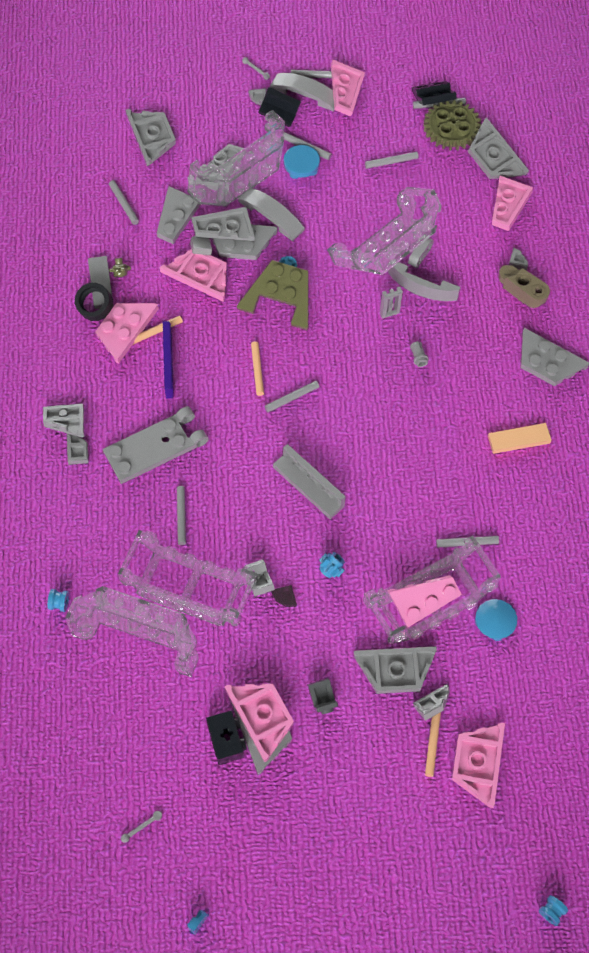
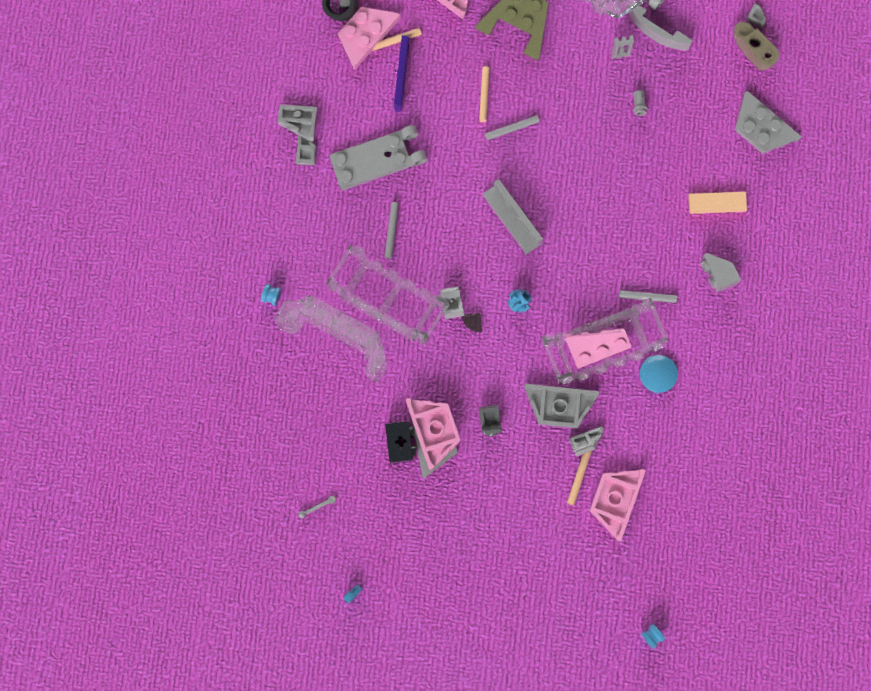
camera: 15 degrees right, 15 degrees up
none -> light grey slope [701,253,741,293]

